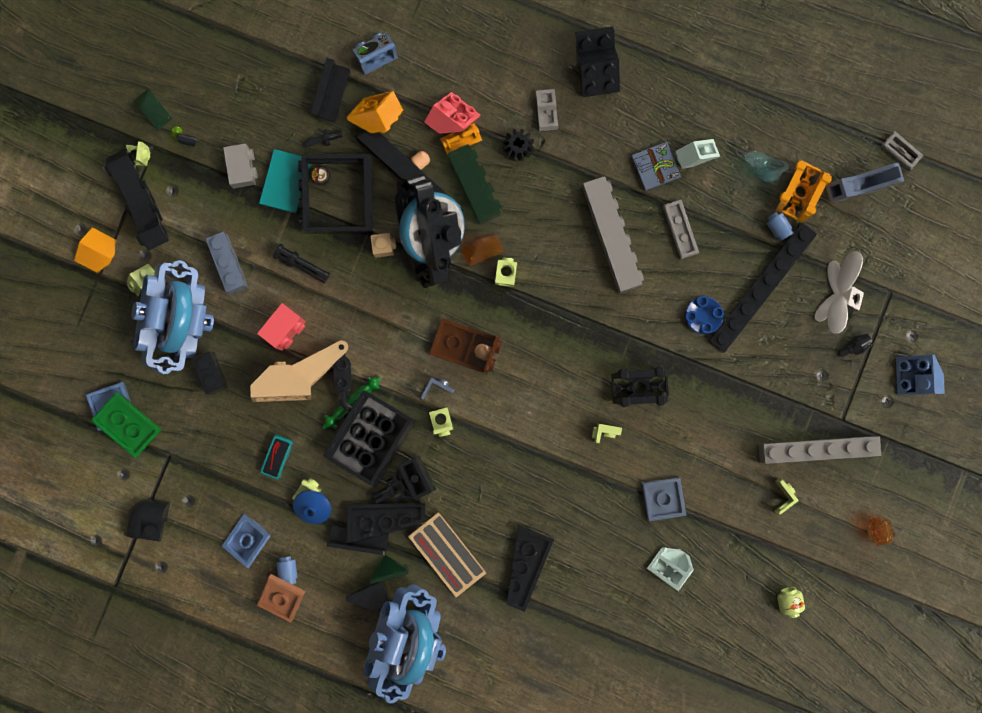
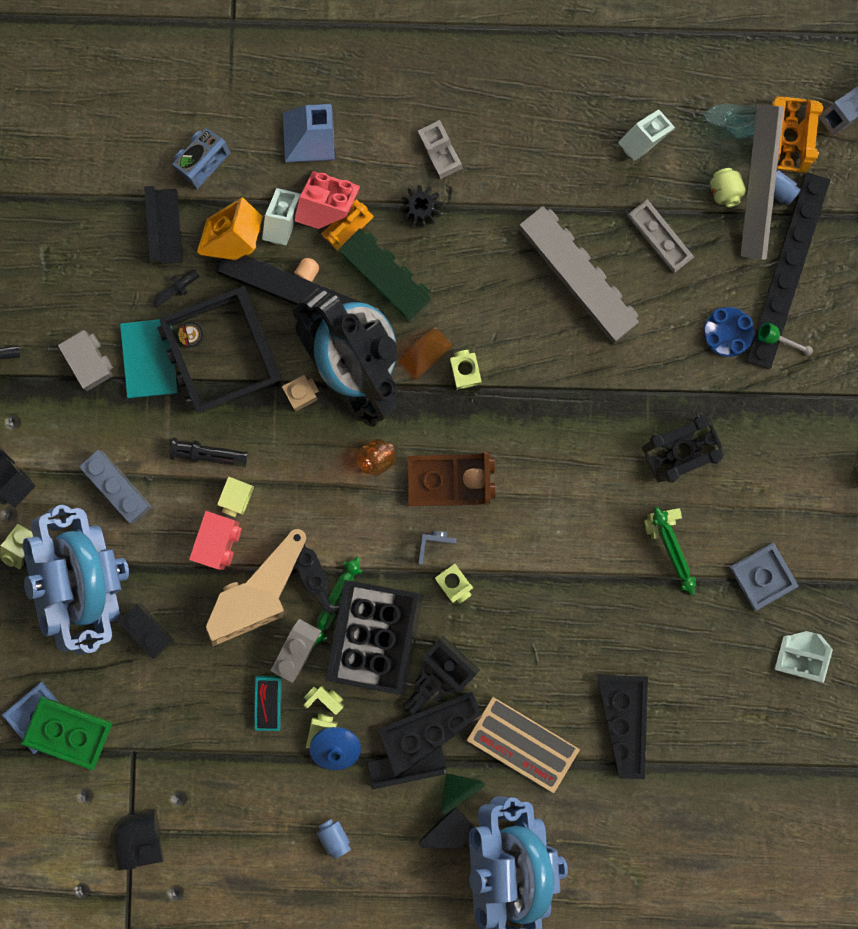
camera: 15 degrees left, 0 degrees up
medium blue slope [222,514,271,568] -> none
nougat tile [257,574,306,623] -> none
black bracket [575,26,620,97] -> none
sand blue tile [631,142,681,191] -> none
none -> yellowish green brick [217,476,254,517]
none -> light aqua slope [262,188,301,245]
none -> light grey brick [271,619,321,683]
none -> medium blue slope [283,104,335,163]
none -> yellowish green bracket [303,686,344,715]
none -> clear orange head [357,439,395,476]
none -> green wheel [652,506,696,596]
none -> yellowish green head [710,168,746,207]
none -> light grey tile [741,104,784,259]
none -> green hinge [758,322,813,356]

